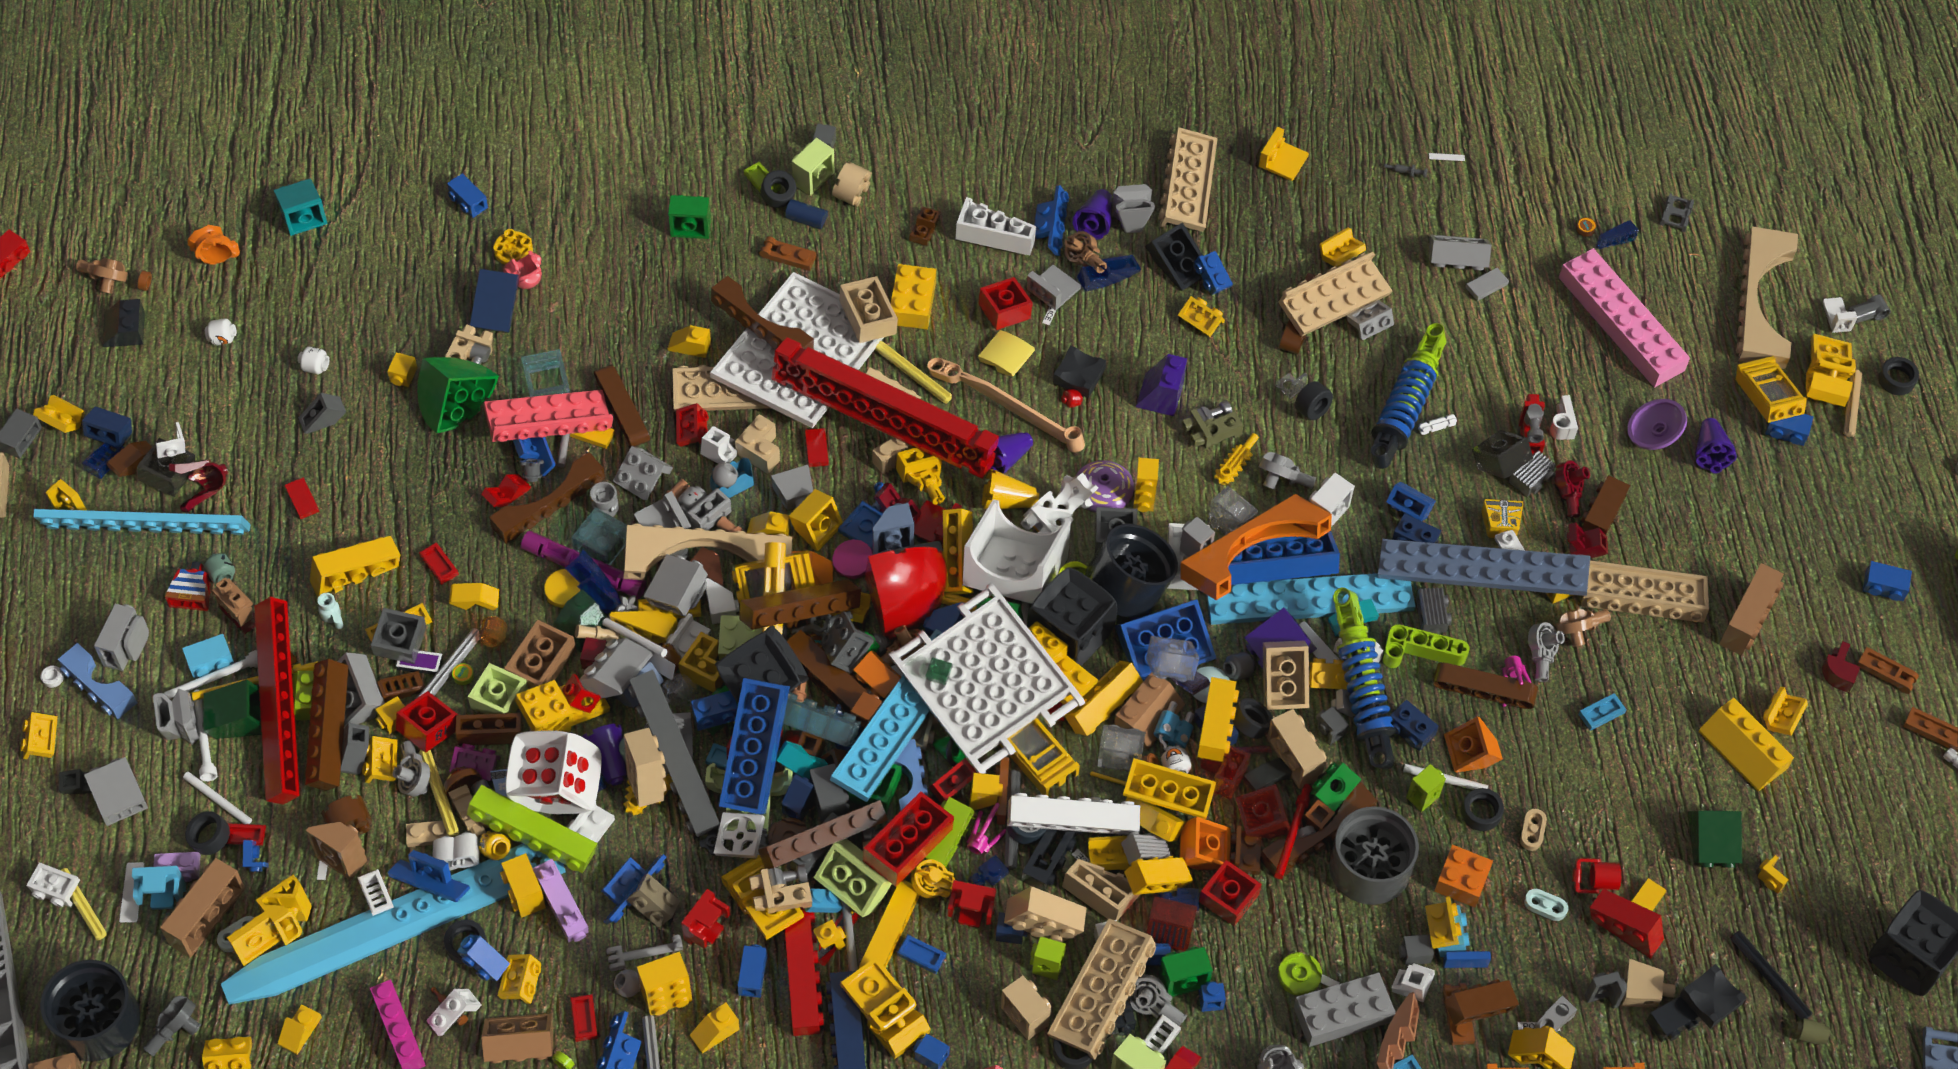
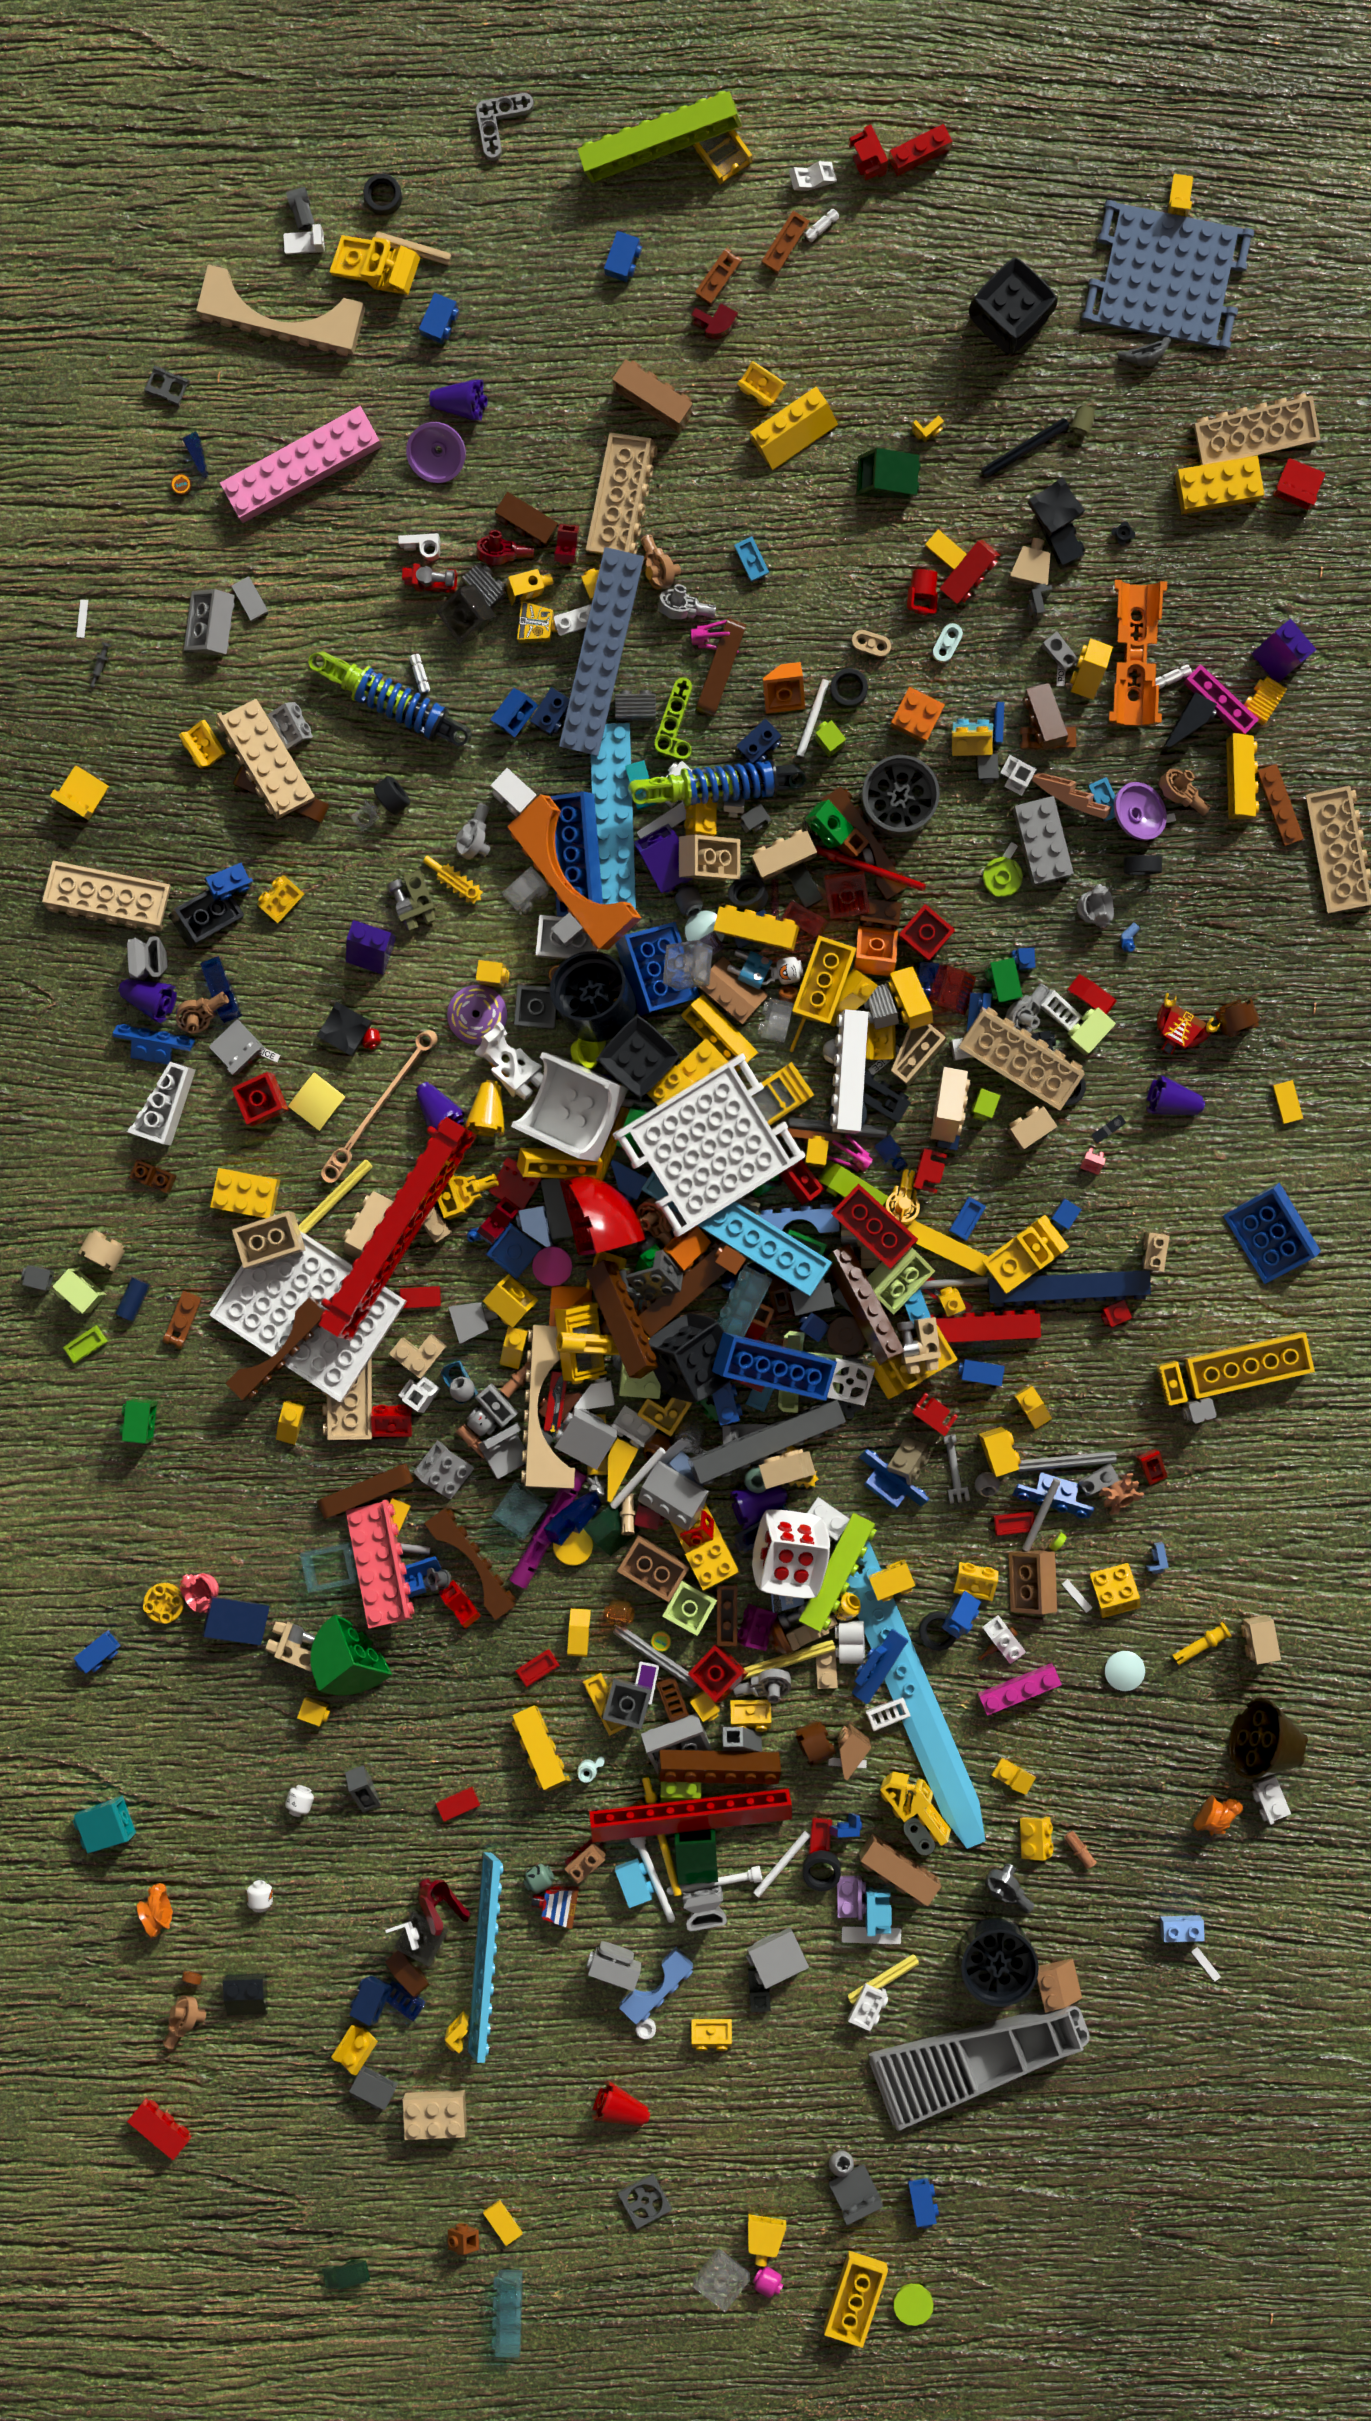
camera: 80 degrees left, 30 degrees up
lavender brick [533,859,588,942] -> none
light grey wheel [590,482,619,519] -> none
black tyre [760,170,796,208] -> none
teal slope [776,741,828,779] -> none
clear green tile [925,657,953,685] -> none
yellow door [1735,356,1807,423] -> none
none -> yellow torso [505,569,553,606]
none -> red sticker [544,1372,567,1432]
none -> light grey bar [1022,1478,1061,1552]

